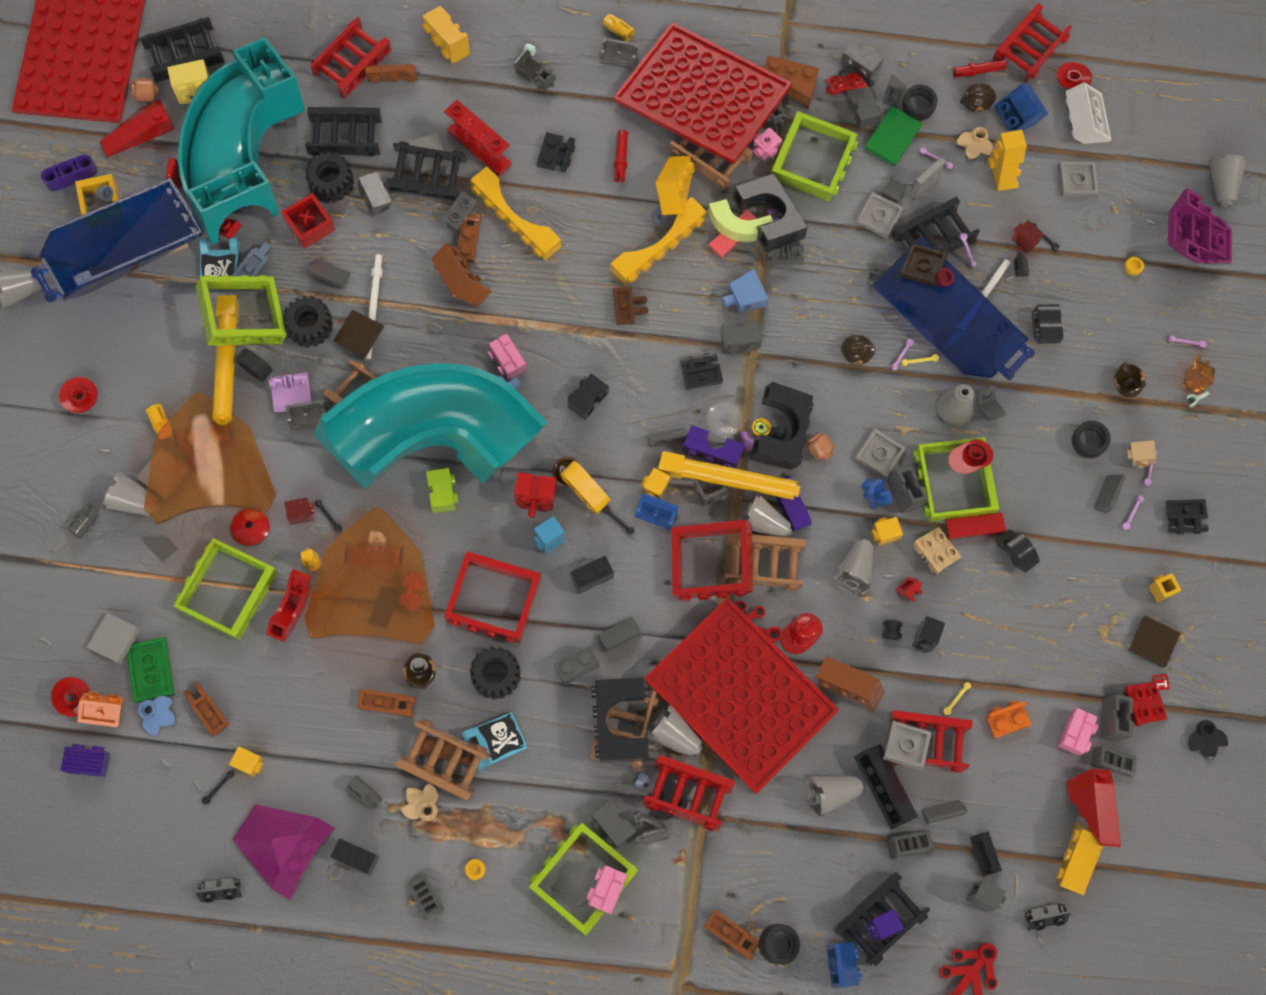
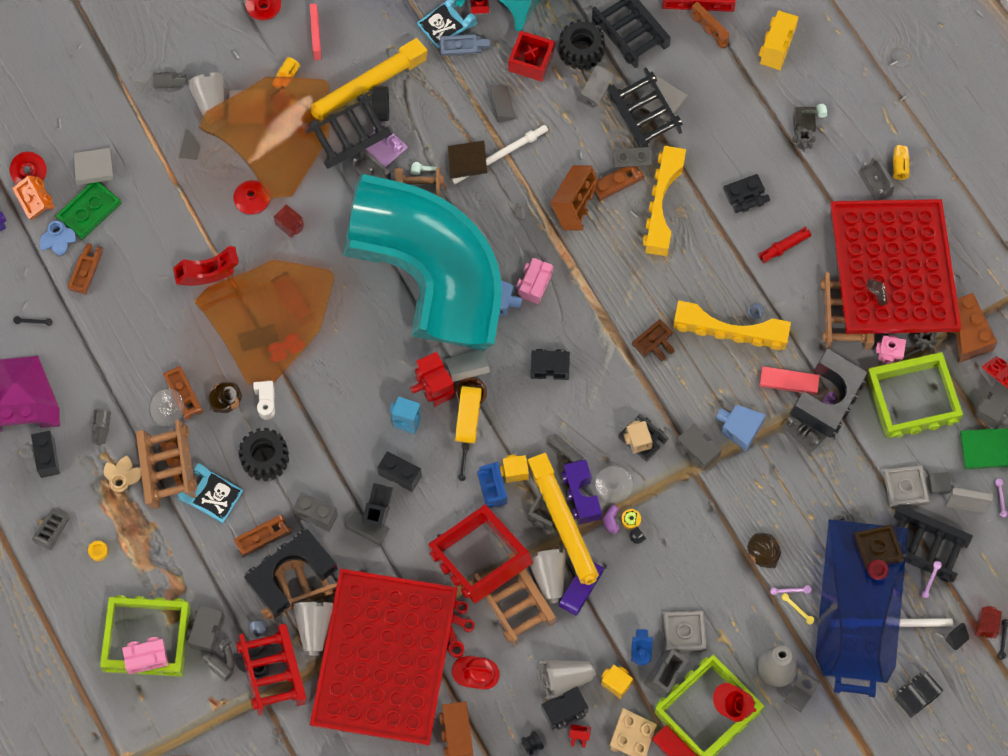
camera: 60 degrees right, 5 degrees down
lime window [174,538,278,641] -> none
lime window [196,275,287,346] -> none
yellow brick [229,746,264,777] -> none
black tyre [283,296,333,348] -> none
yellow hinge [300,548,321,571] -> none
black hinge [315,500,342,532] -> none
lime brick [426,468,459,513] -> none
red fence [444,100,512,177] -> none
red window [444,551,542,644] -> none
yellow wedge [656,156,695,215] -> none
yellowish green arch [708,199,773,242] -> none
black arch [750,382,814,470] -> none
nougat head [807,432,835,461] -> none
none -> clear dish [149,388,184,427]
none -> dark orange plate [234,515,292,557]
none -> white leg [253,381,275,420]
none -> black fence [305,92,393,169]
none -> coral tile [310,4,321,60]
none -> black brick [362,483,393,527]
none -> light aqua hand [410,162,437,176]
none -> light grey tile [445,350,490,382]
none -> black brick [541,686,589,730]
none -> tan brick [624,421,652,454]
none -> clear smoke arm [867,279,888,305]

